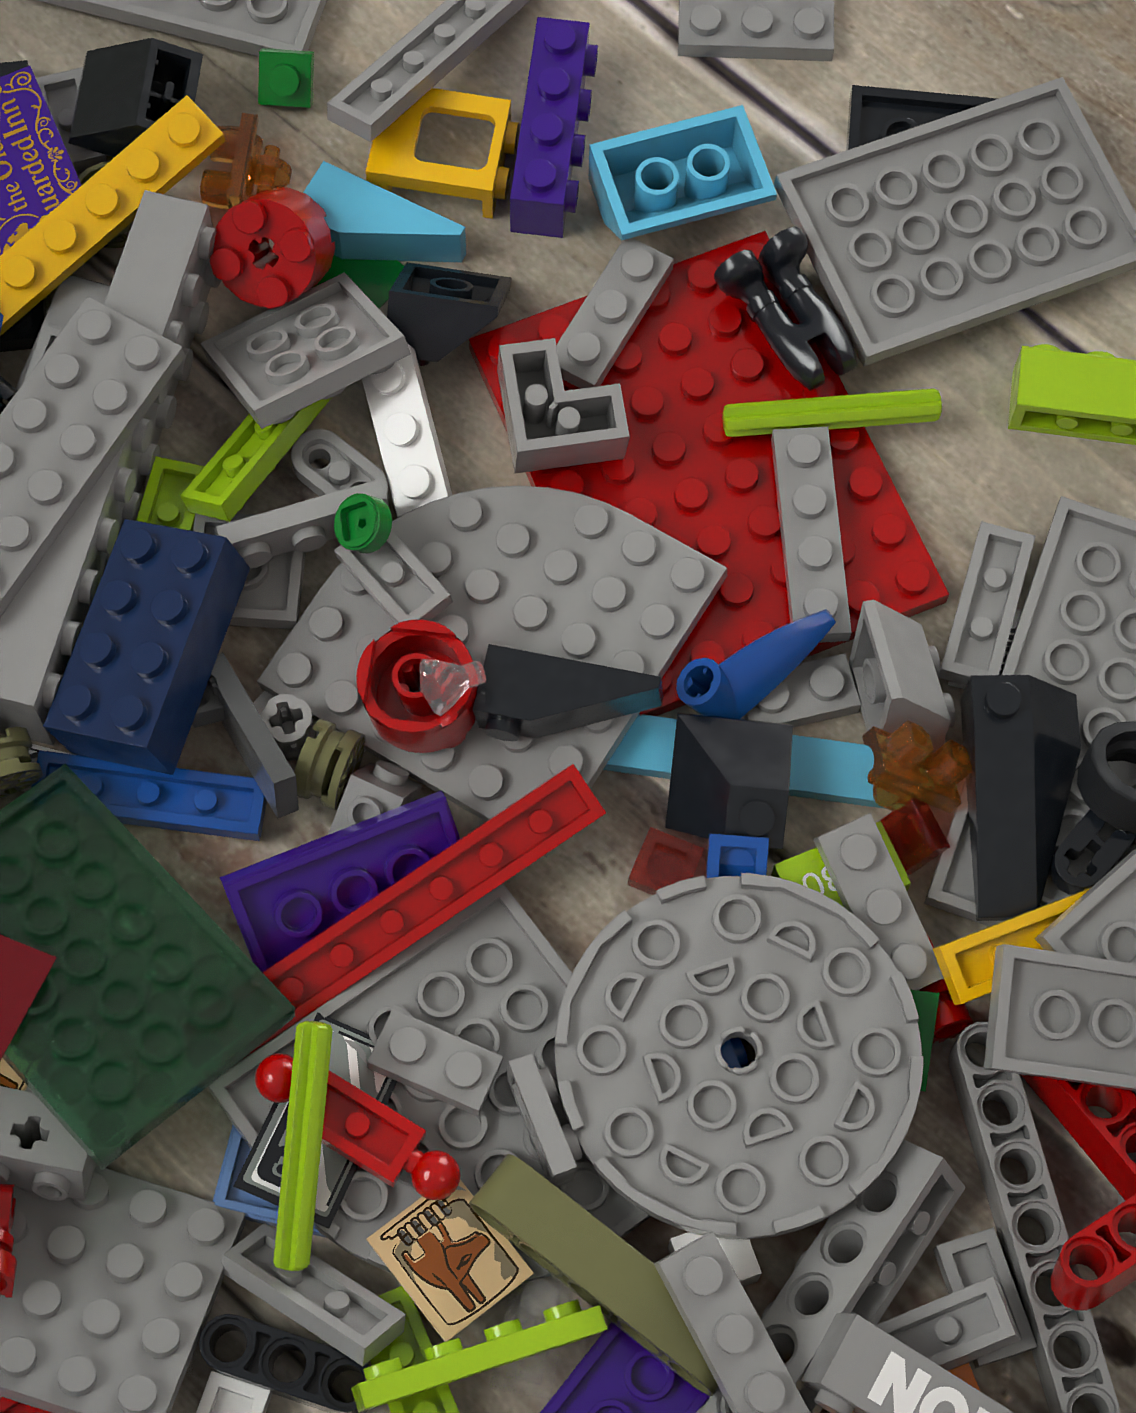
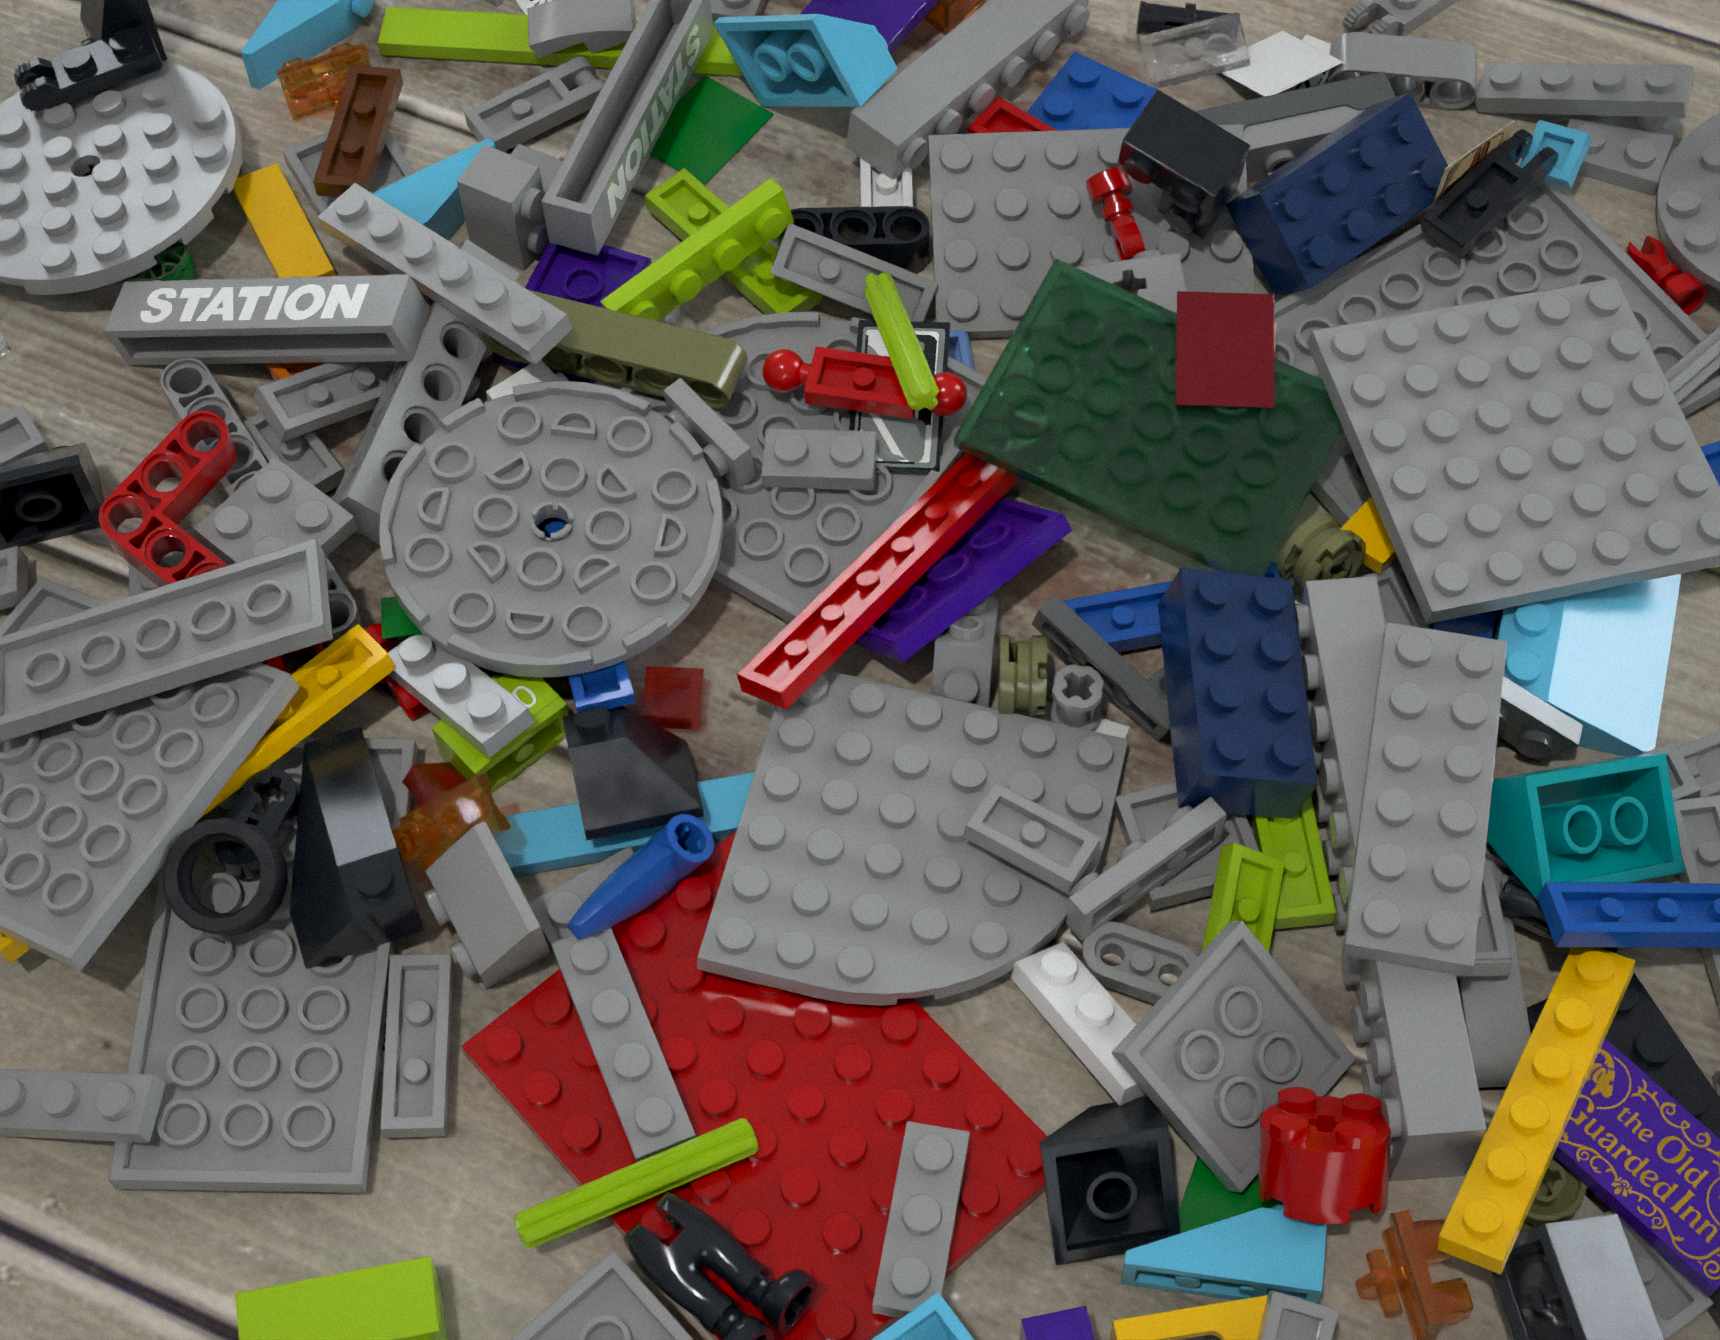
camera: 165 degrees right, 10 degrees down
green tile [334,493,392,554] -> none
red brick [356,620,480,753] -> none
sticker [366,1179,534,1342] -> none
clear rock [419,659,486,716] -> none
black slope [473,644,664,741] -> none
light grey brick [497,338,630,474] -> none
none -> light grey plate [193,457,358,565]

